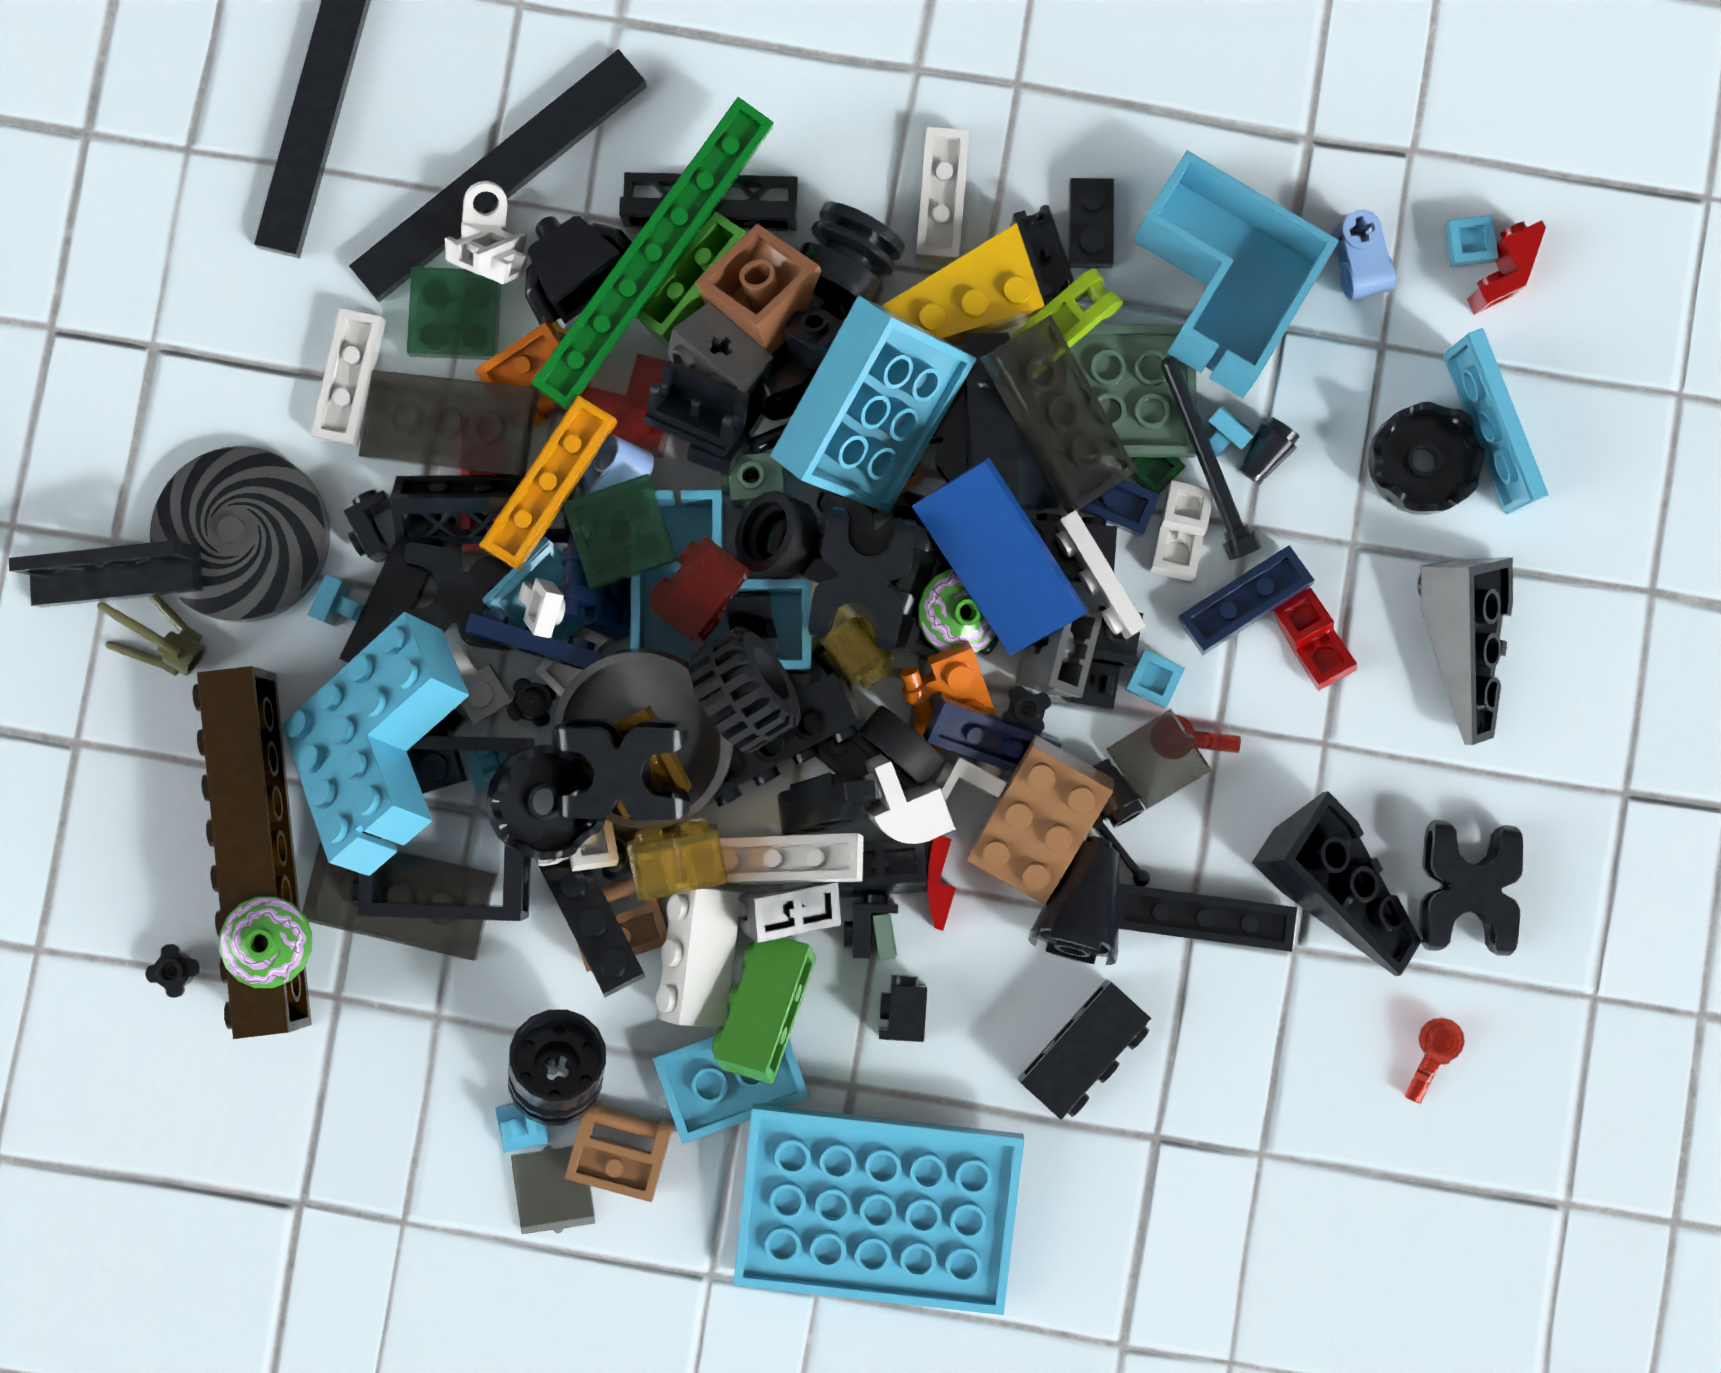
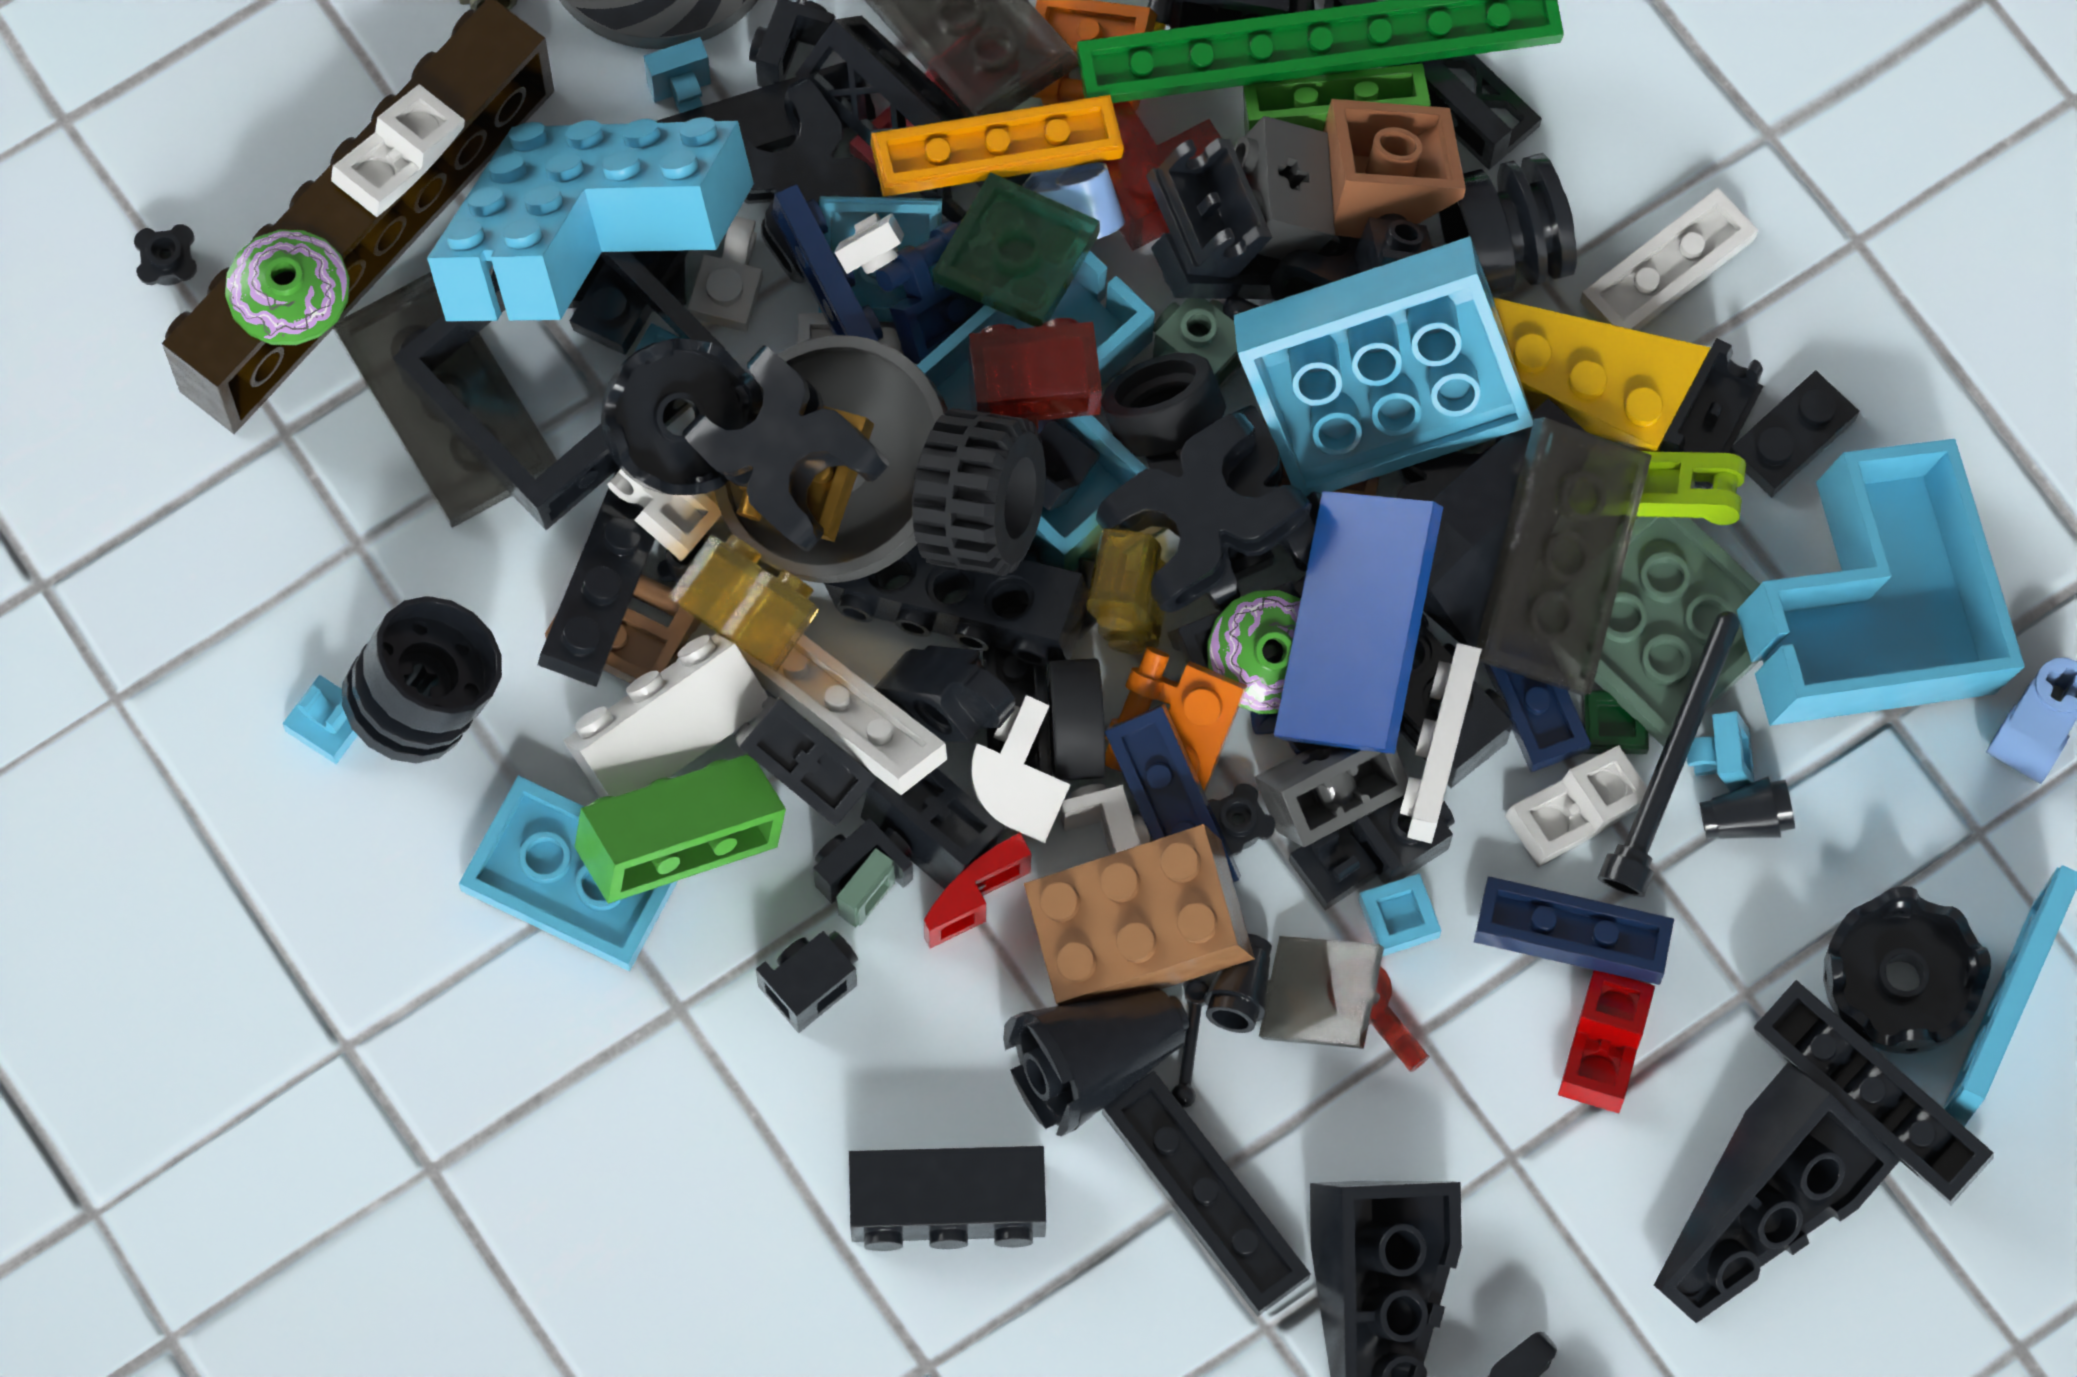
camera: 45 degrees right, 15 degrees down
black plate [507,678,556,727] -> none
clear smoke piece [511,1145,596,1234] -> none
medium nougat plate [565,1100,674,1202] -> none
medium azure plate [733,1104,1024,1315] -> none
none -> white slope [331,84,465,217]
none -> black brick [1753,980,1994,1206]

